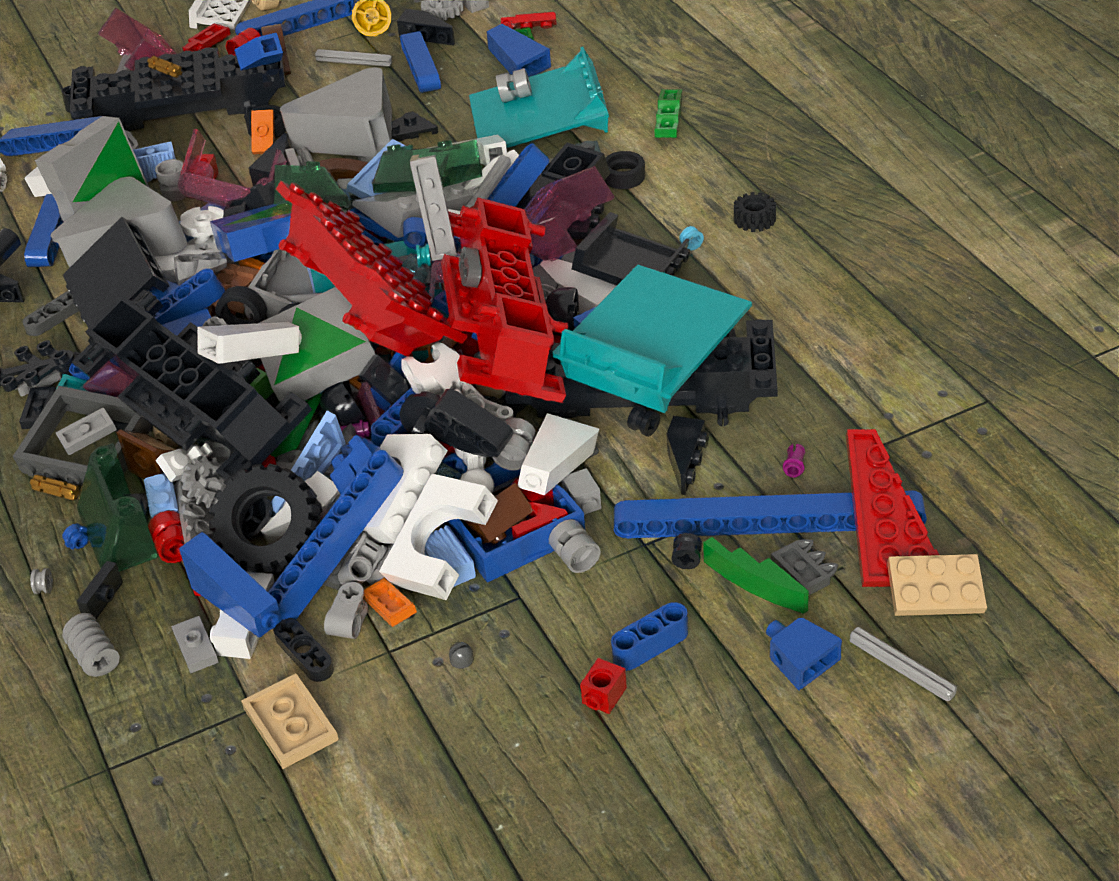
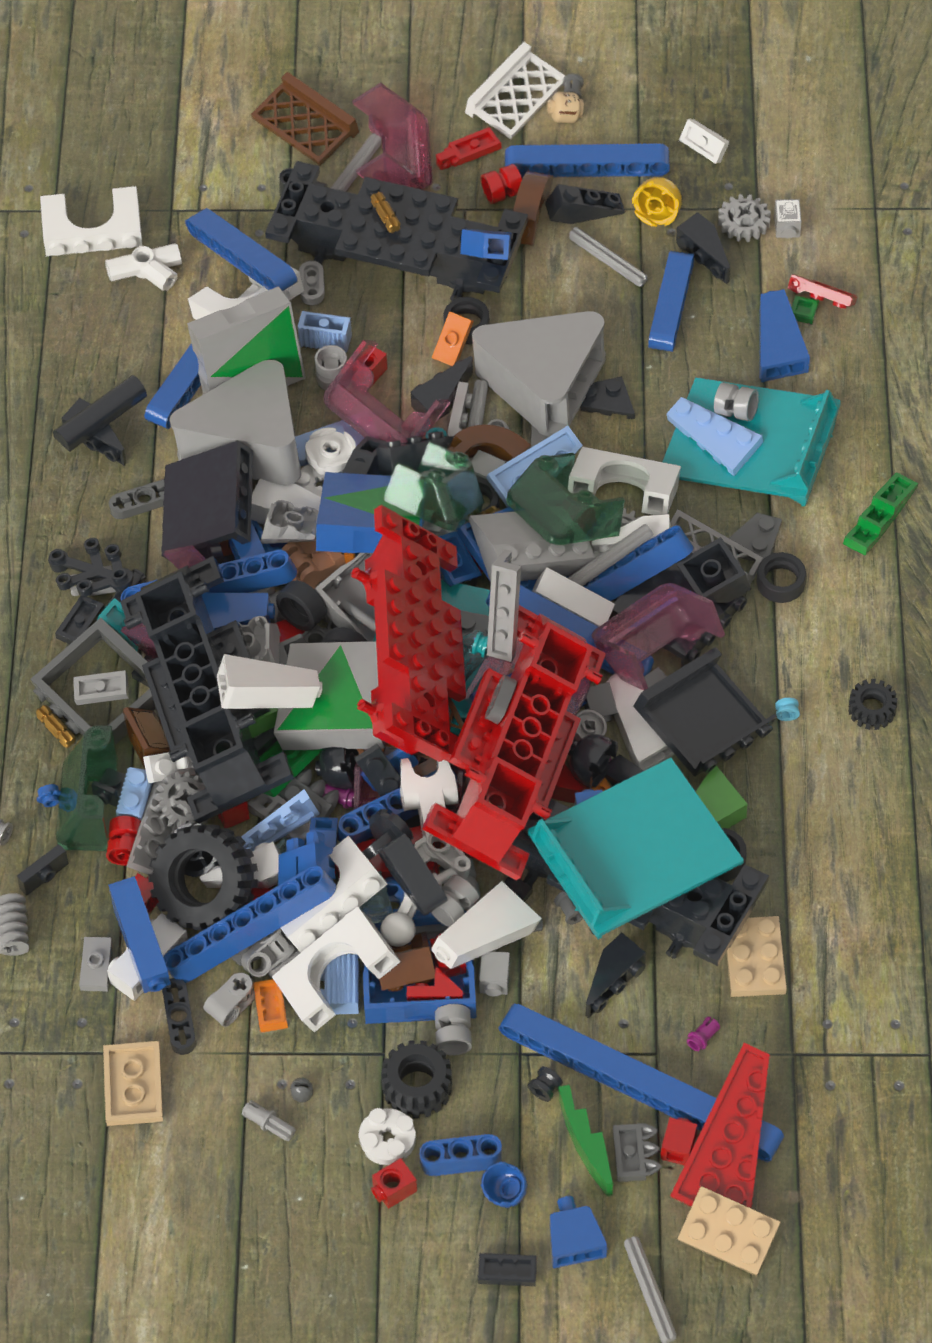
camera: 25 degrees right, 15 degrees up
none -> light grey axle [242,1100,296,1141]
none -> reddish brown fence [251,72,359,166]
none -> white plate [359,1108,416,1165]
none -> black tyre [381,1040,452,1118]
none -> black plate [478,1253,537,1286]
none -> blue hair [481,1162,528,1208]
none -> black slope [545,184,625,224]
none -> dark grey bush [554,891,583,925]
none -> red brick [661,1118,697,1165]
none -> light blue wing [667,397,763,476]
none -> tan plate [726,916,786,997]

